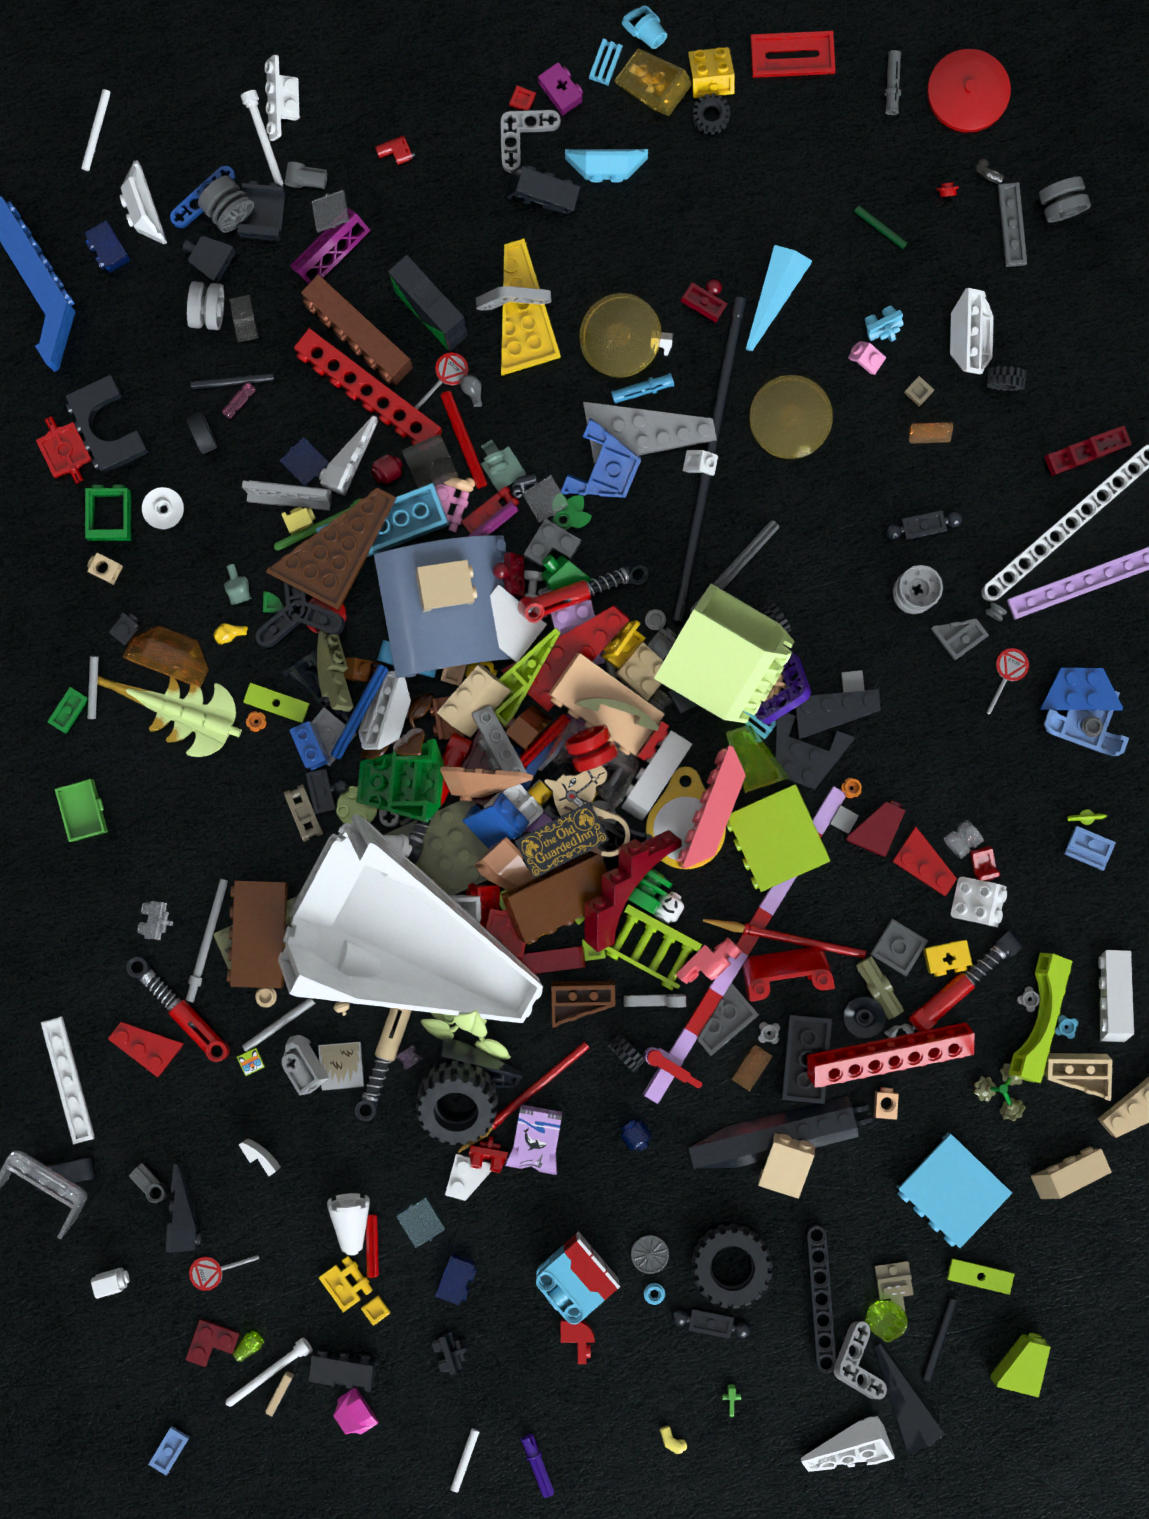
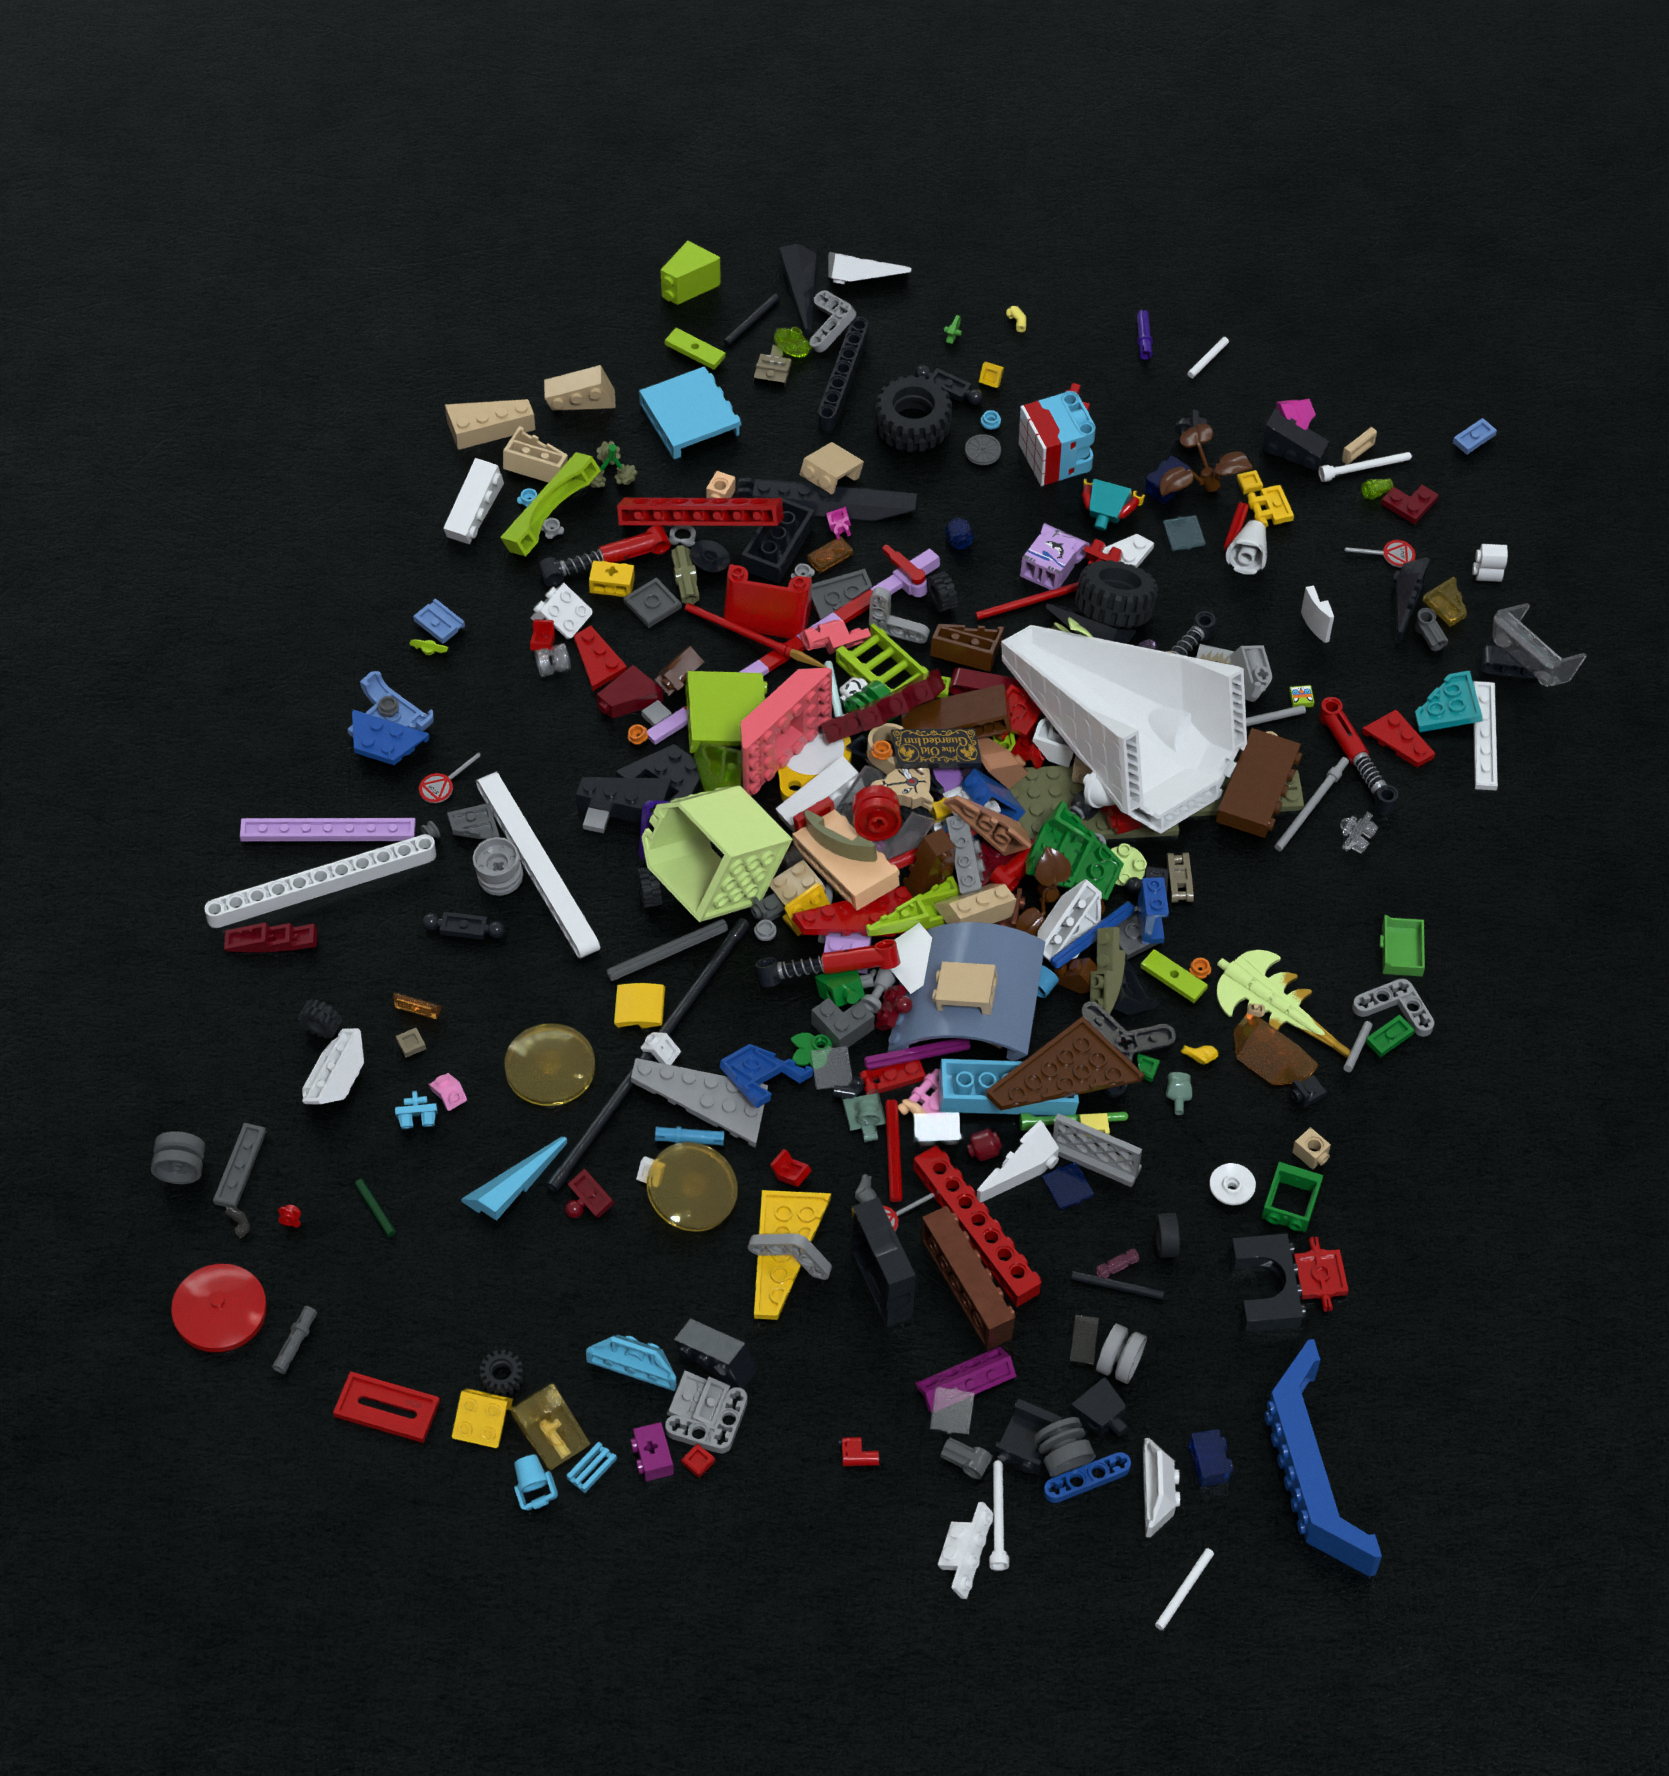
camera: 165 degrees left, 30 degrees down
none -> white beam [476,772,600,959]
none -> yellow slope [614,983,665,1029]
none -> reddish brown arch [655,646,704,696]
none -> light grey slope [667,1370,730,1426]
none -> red bracket [771,1149,811,1187]
none -> light aqua bar [824,661,843,717]
none -> dark pink plate [826,507,851,540]
none -> orange plate [871,740,893,760]
none -> yellow tile [979,362,1004,388]
none -> teal torso [1082,479,1145,531]
none -> reddish brown plant [1160,423,1253,497]
none -> tan rock [1247,1003,1265,1017]
none -> light grey beam [1352,979,1434,1036]
none -> teal plate [1415,671,1483,732]
none -> clear yellow wing [1423,577,1467,627]

